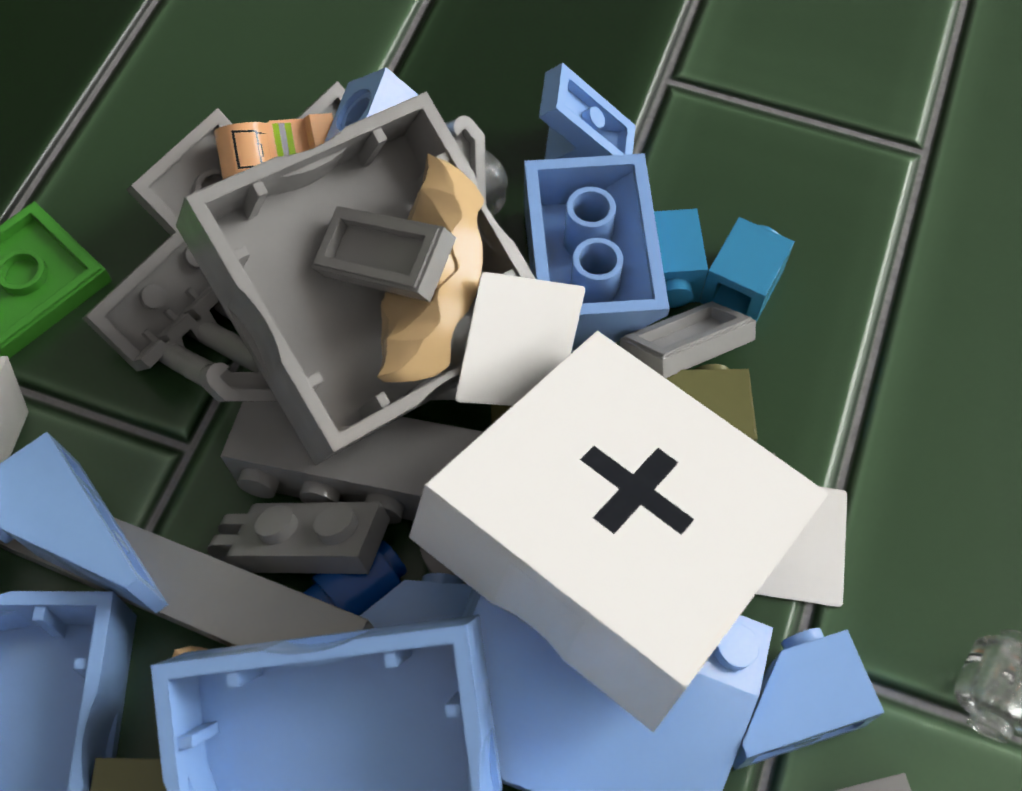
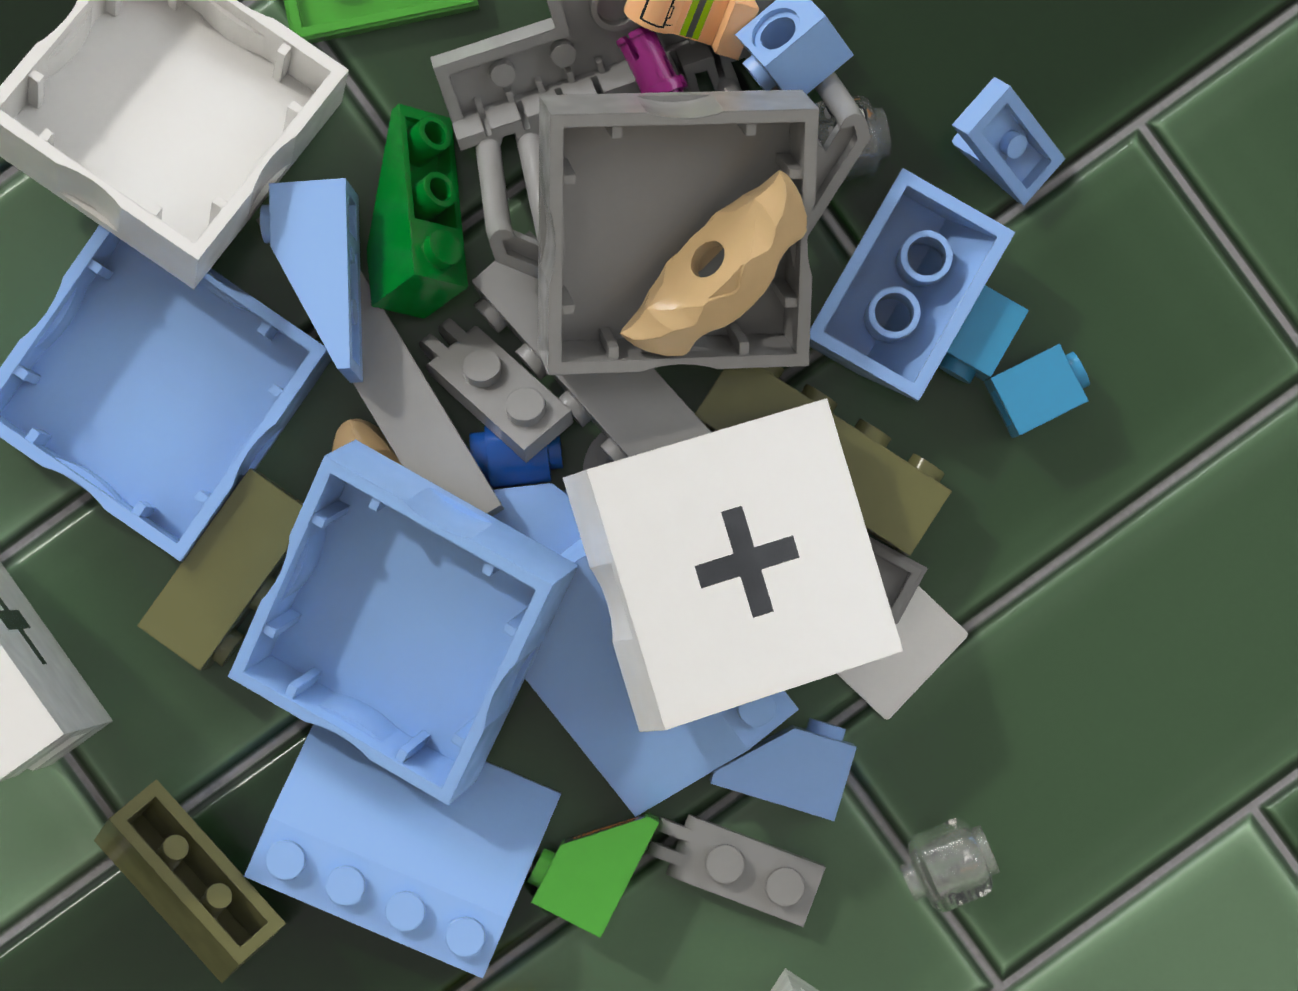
camera: 35 degrees right, 25 degrees up
light grey tile [311,206,456,302] -> none
white sticker [455,272,585,406] -> none
light grey tile [620,301,756,378] -> none
none -> green slope [366,104,468,319]

